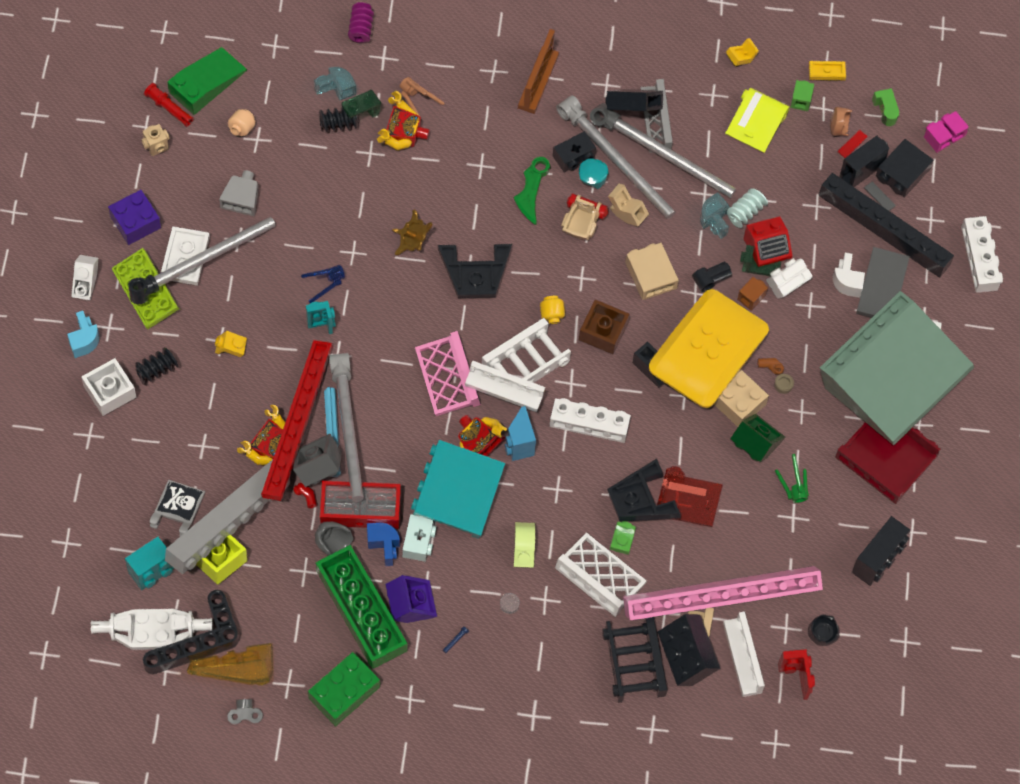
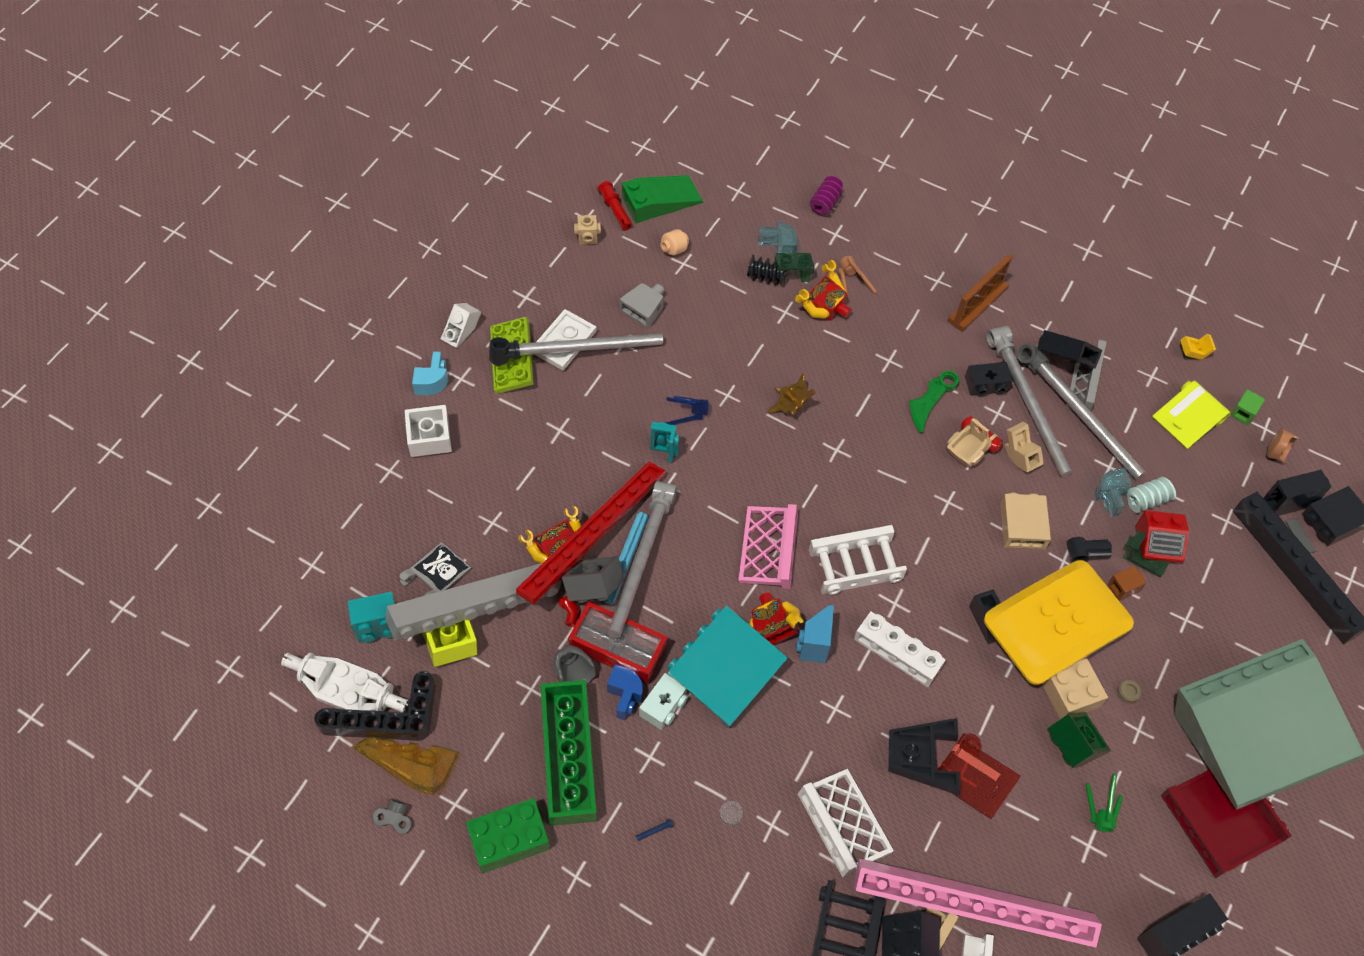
camera: 25 degrees right, 5 degrees down
dark purple brick [108,190,161,245] -> none
black piece [135,347,178,385] -> none
yellow bracket [215,331,247,357] -> none
dark purple slope [386,575,437,623] -> none
black wing [437,244,512,298] -> none
white fence [465,361,545,412] -> none
yellowish green brick [514,522,535,567] -> none
yellow head [540,296,565,324] -> none
reddish brown brick [578,299,630,354] -> none
teal hair [579,158,609,190] -> none
bright green bracket [610,521,636,555] -> none
dark orange arm [757,358,784,375] -> none
white brick [766,258,813,298] -> none
yellow plate [808,61,846,80] -> none
white brick [833,253,865,298] -> none
red window [837,130,868,158] -> none
dark grey tile [856,247,910,318] -> none
bright green leg [872,88,899,126] -> none

